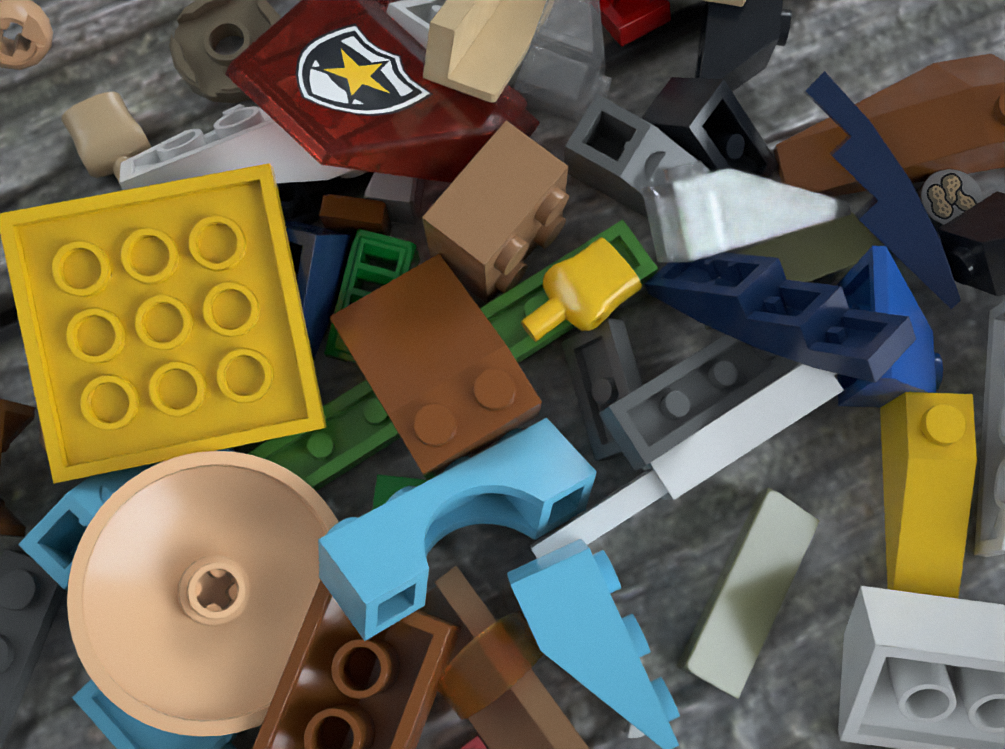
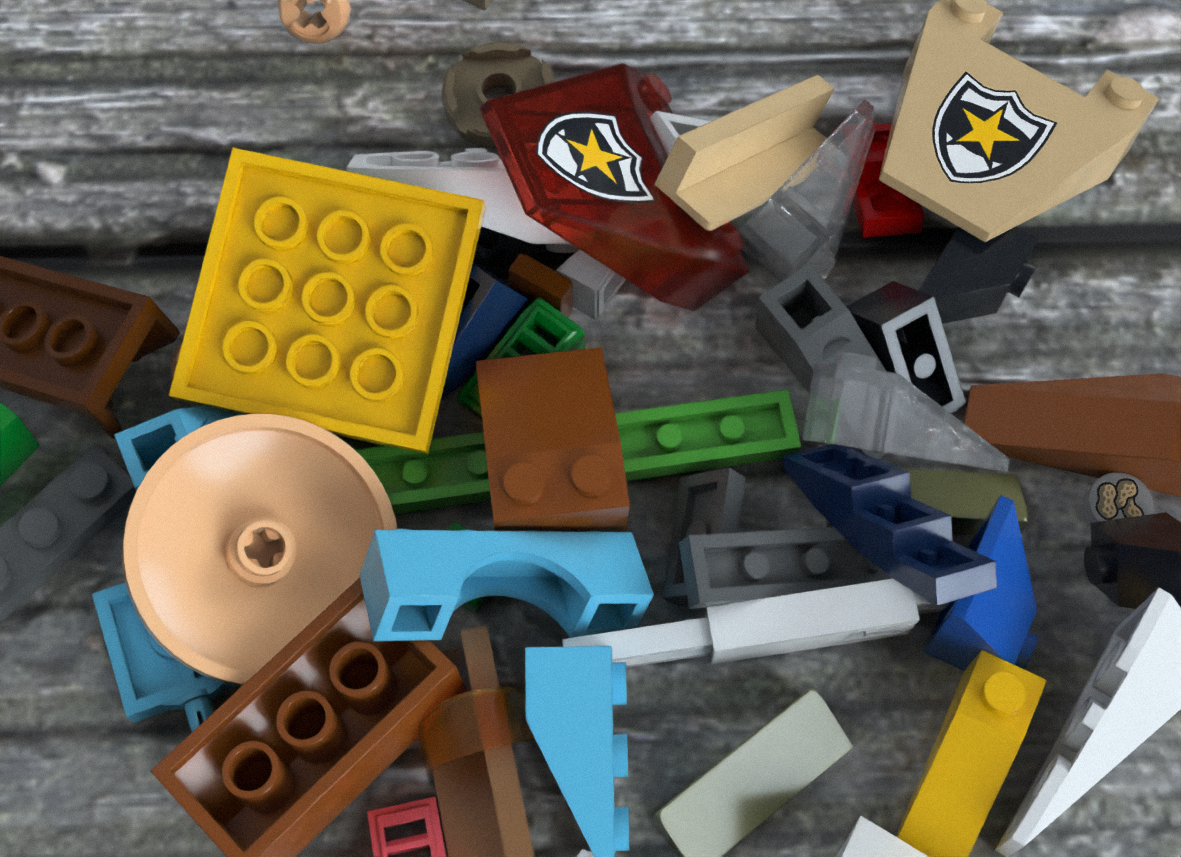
camera: 20 degrees right, 10 degrees down
tan piece [61,91,151,186] -> none
medium nougat brick [422,121,569,304] -> none
yellow piece [521,237,642,342] -> none
dark blue slope [804,71,961,309] -> none

